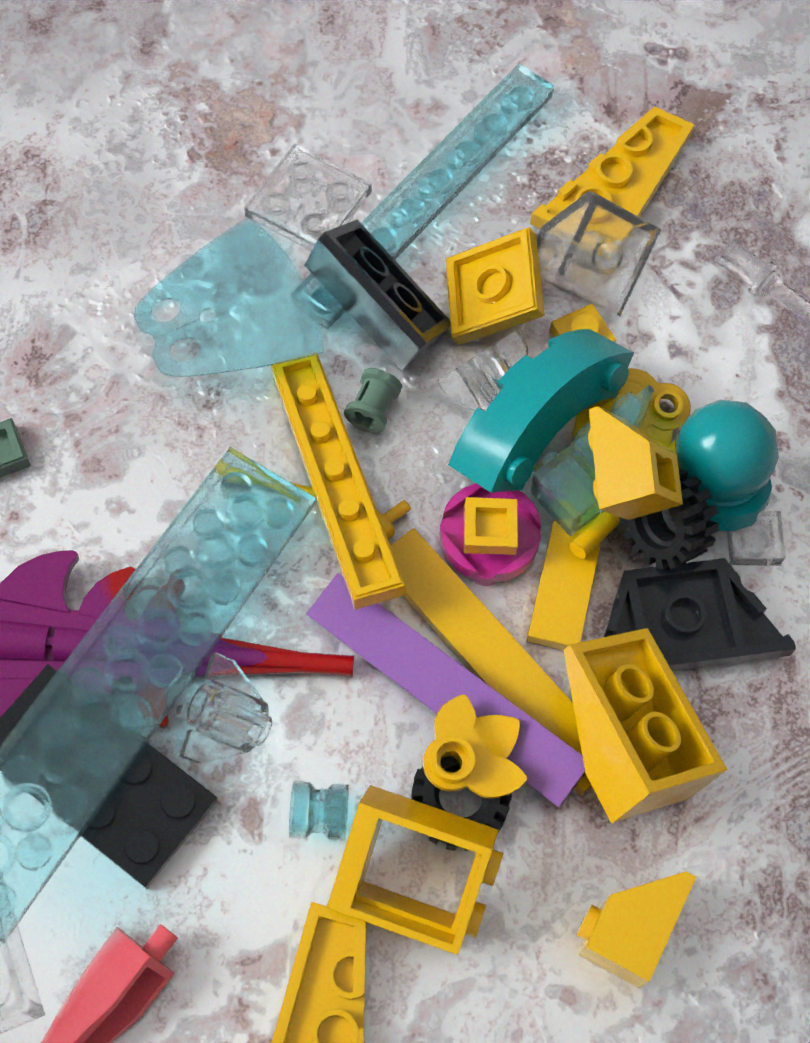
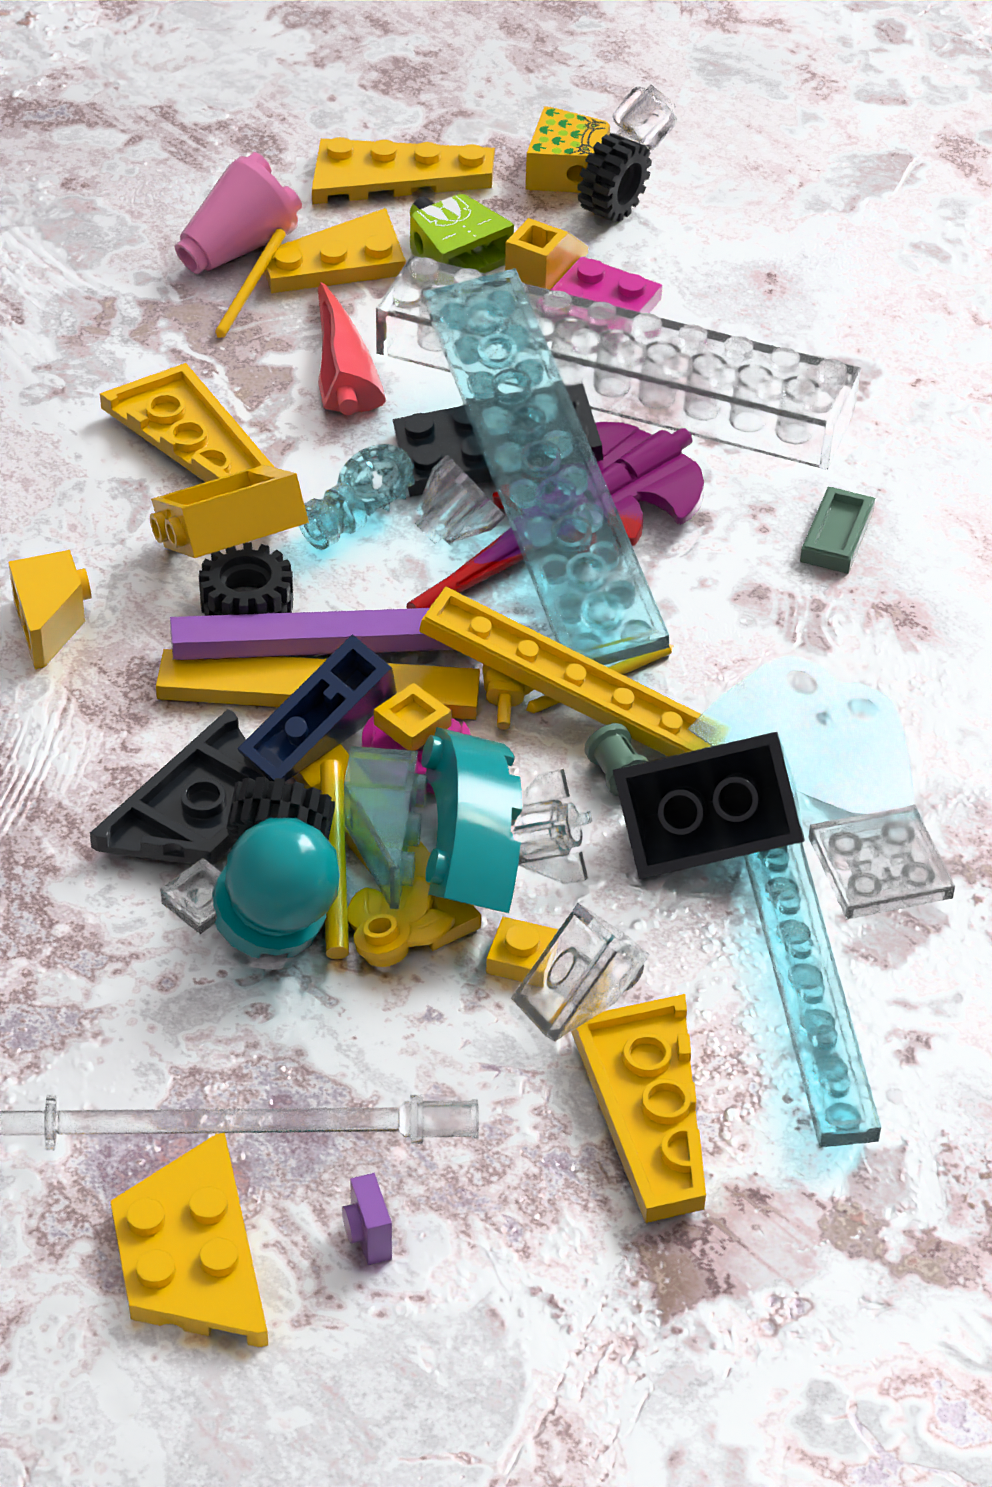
camera: 135 degrees right, 20 degrees down
yellow plate [423,694,527,799] -> none
yellow tile [446,227,545,345] -> none
yellow slope [564,628,728,824] -> none
yellow slope [588,406,683,520] -> none
none -> dark blue slope [238,634,397,782]
none -> clear light blue gear [337,444,415,517]

